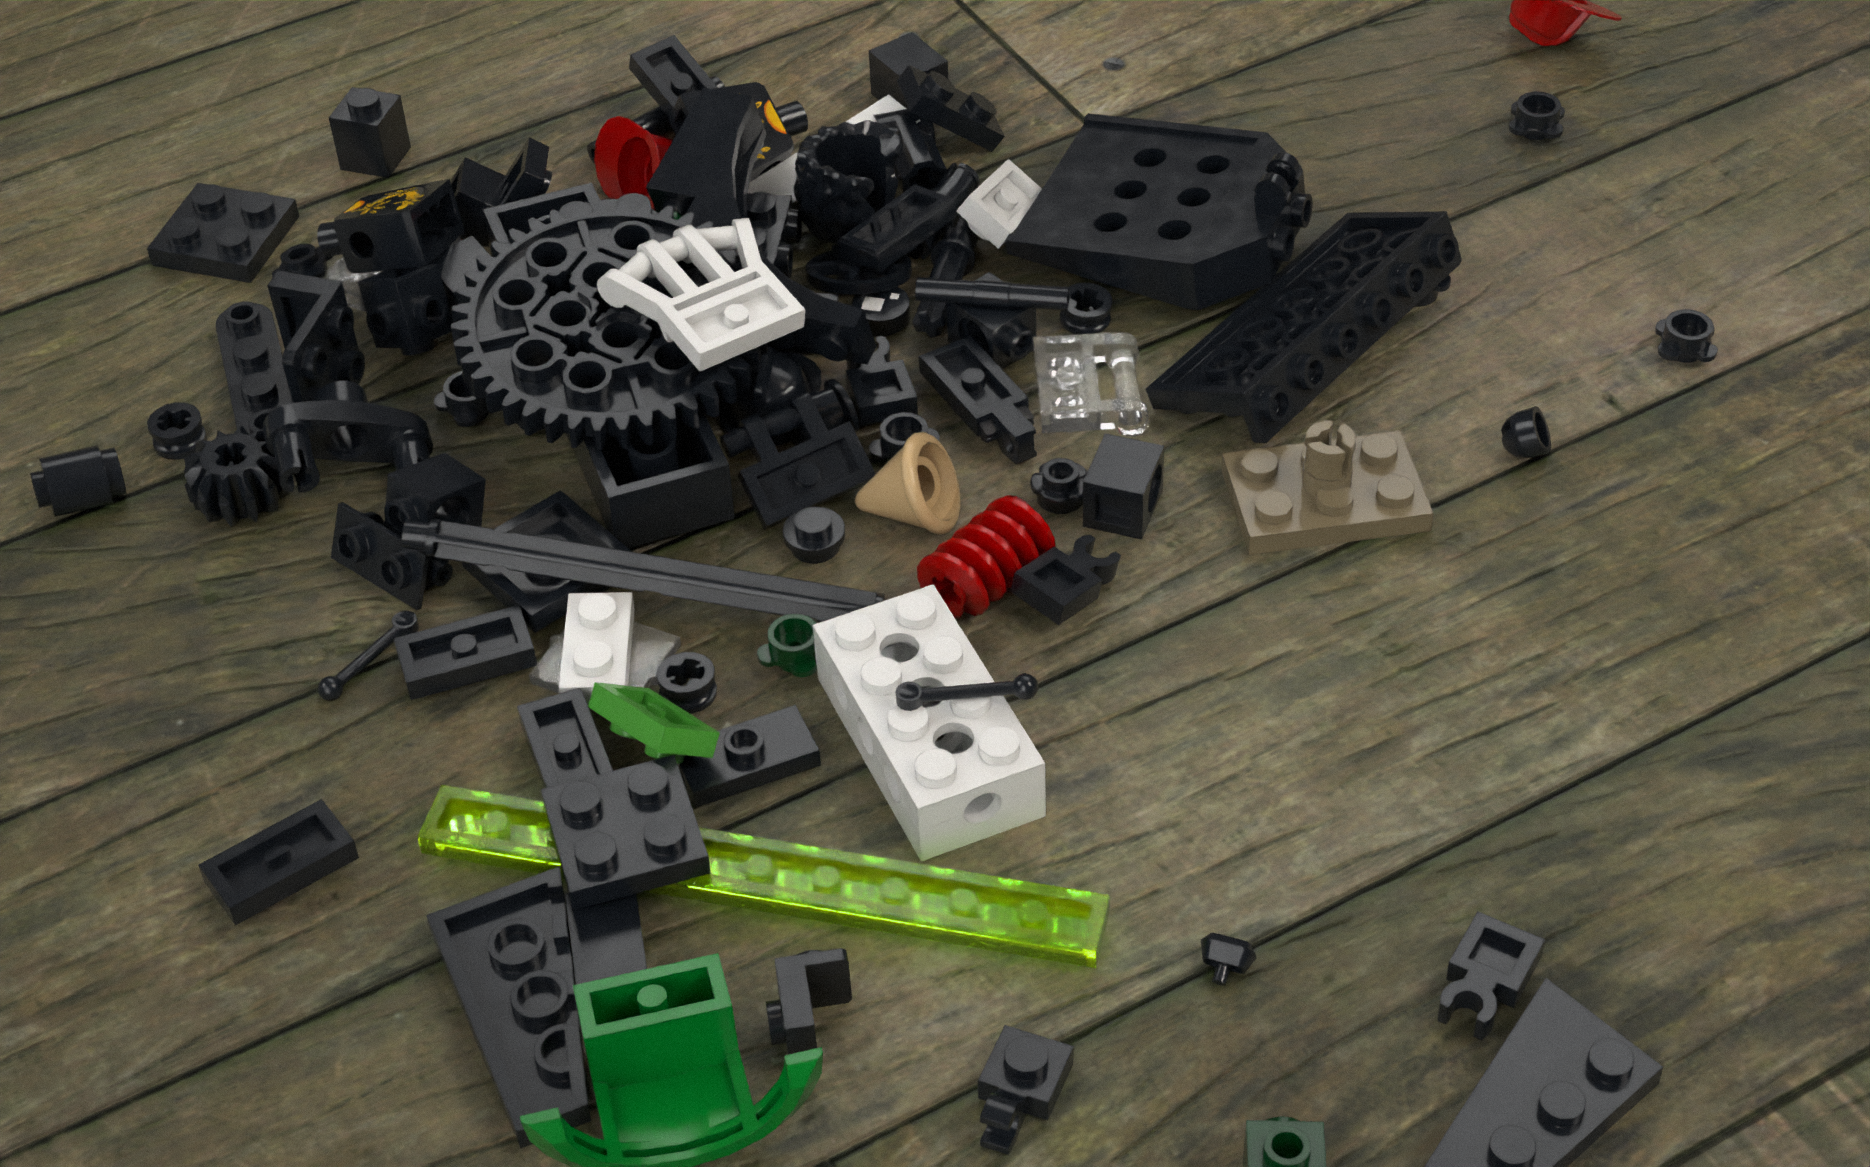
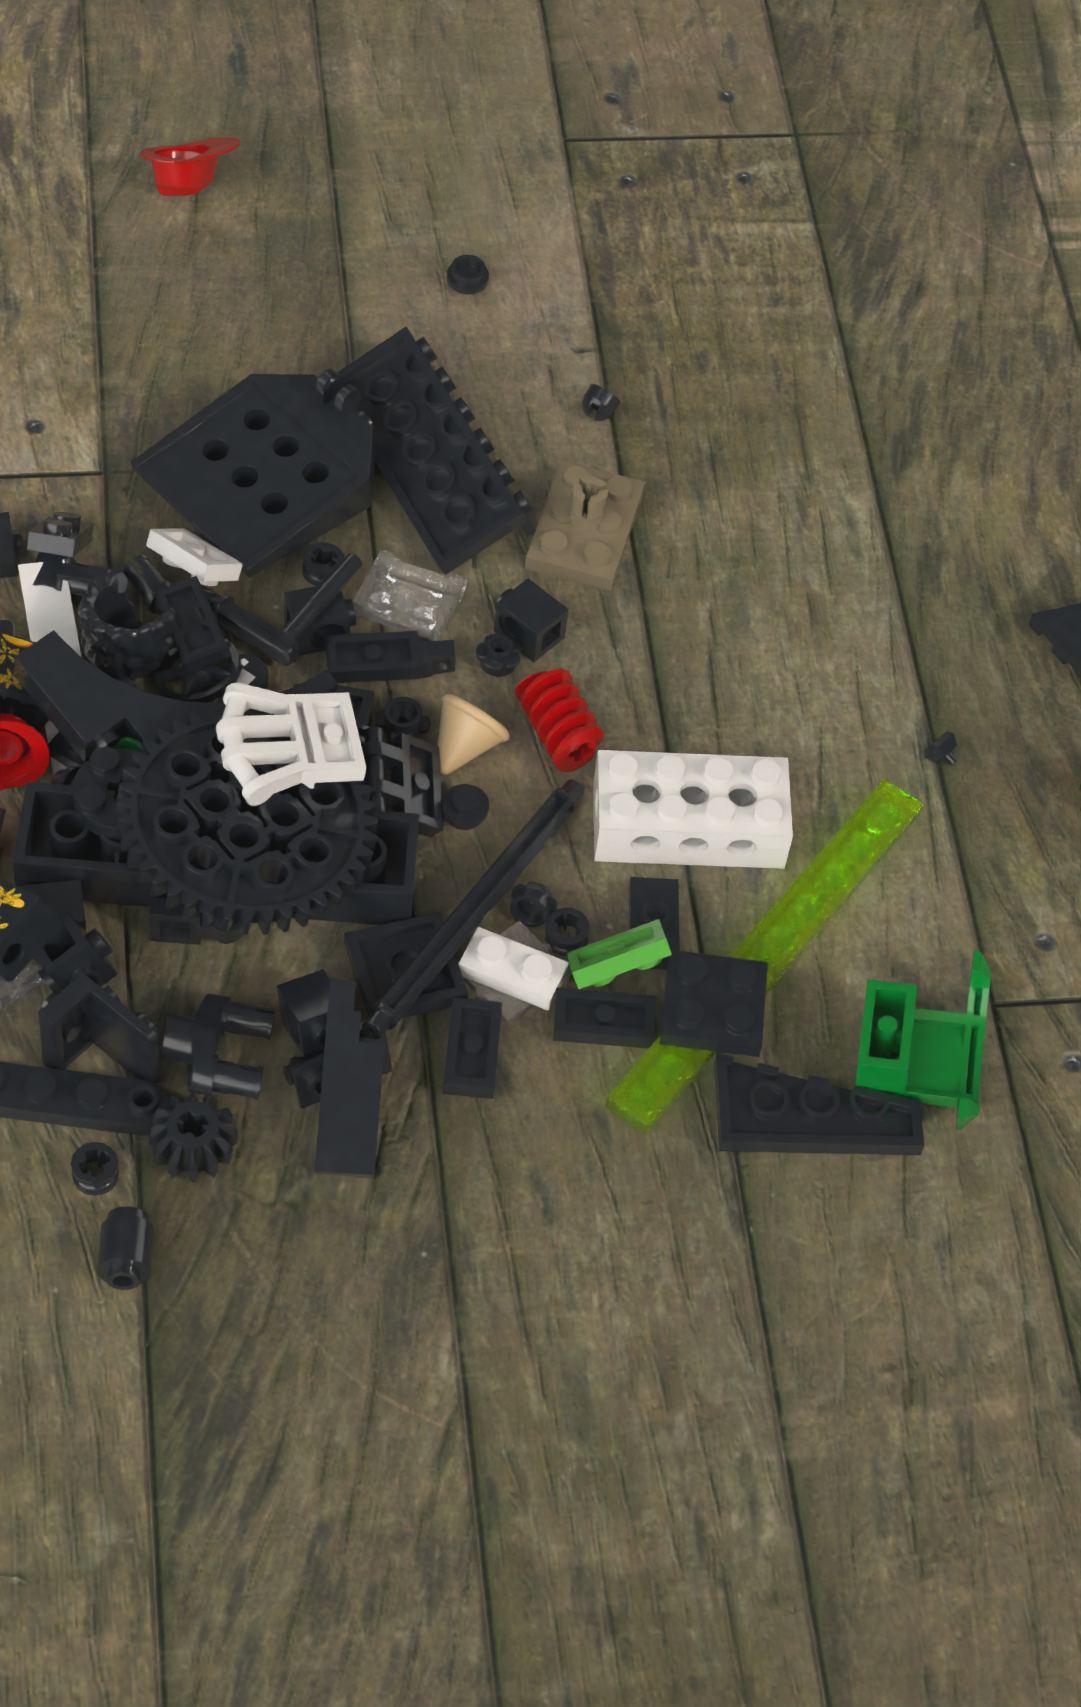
camera: 75 degrees left, 10 degrees up
black plate [198,799,359,925] -> none
black hinge [318,611,419,701] -> none
black plate [434,371,489,427] -> none
black tile [565,893,647,984] -> none
dark green plate [757,614,817,677] -> none
black bracket [766,948,852,1054] -> none
black hinge [895,673,1039,711] -> none
black plate [978,1025,1074,1155] -> none
black plate [1010,535,1121,625] -> none
black plate [1438,911,1545,1040] -> none
black plate [1509,91,1565,140] -> none
black plate [1655,309,1718,363] -> none
none -> black piece [315,979,385,1179]
none -> black plate [447,255,489,294]
none -> black plate [510,882,557,927]

